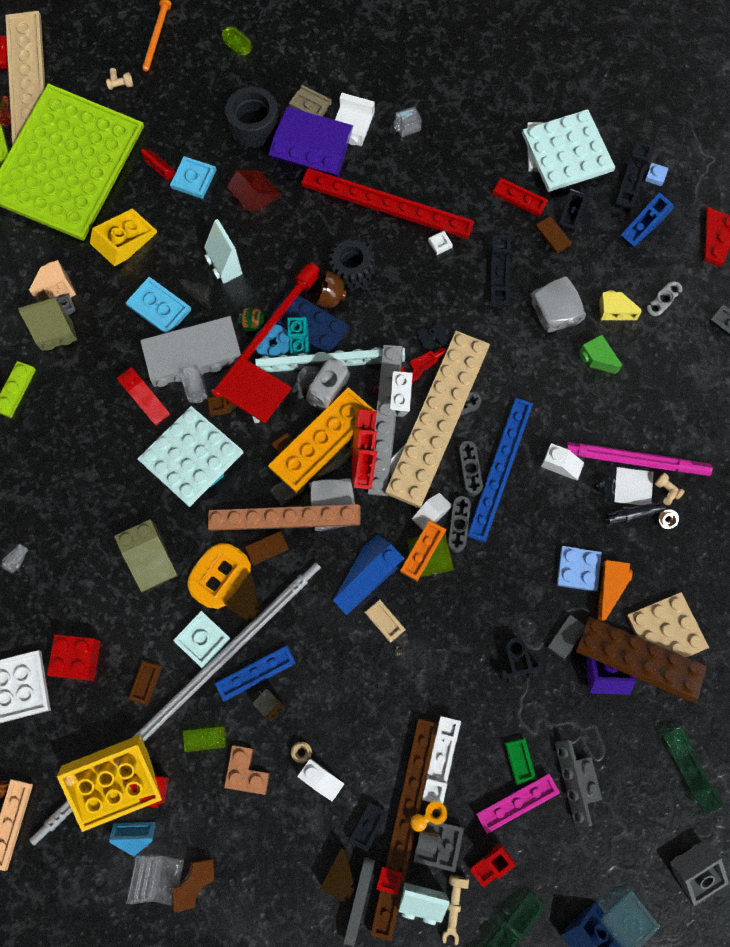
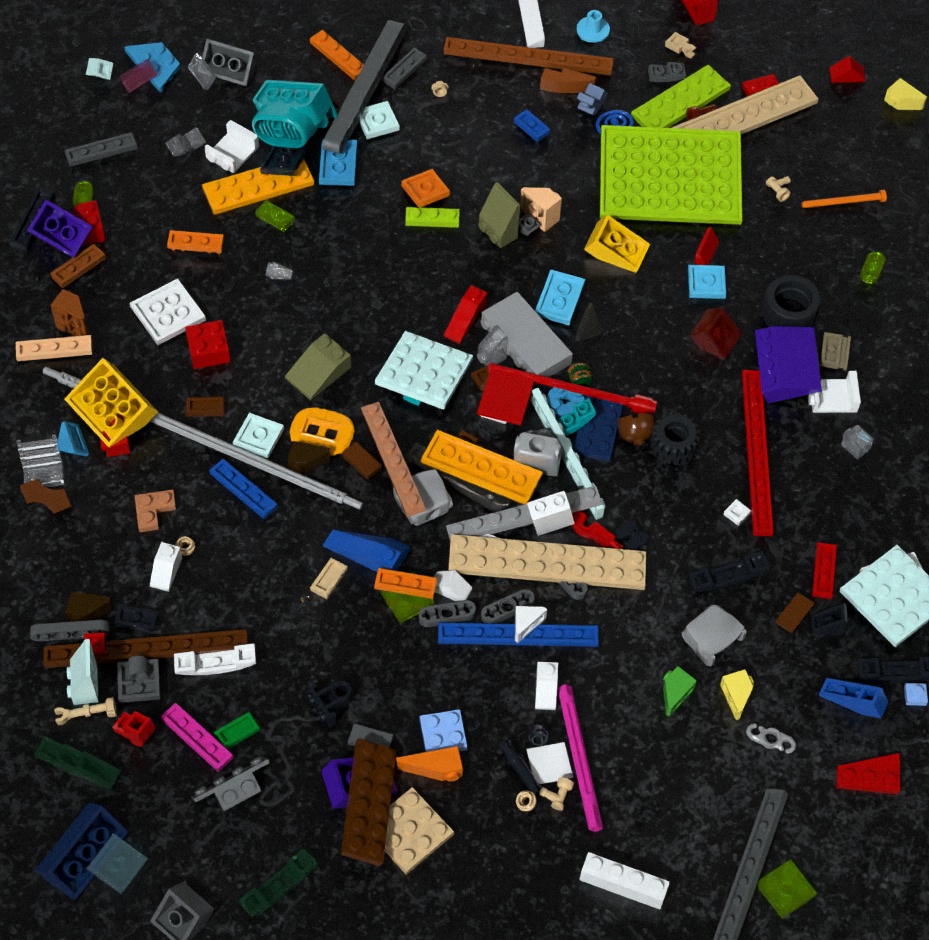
camera: 65 degrees right, 15 degrees down
clear neon green plate [183,727,226,752] -> none
light aqua slope [204,219,242,284] -> none
dark brown slope [252,688,286,722] -> none
red slope [352,408,377,489] -> none
light orange plate [410,801,447,832] -> none
none -> white slope [515,606,547,643]

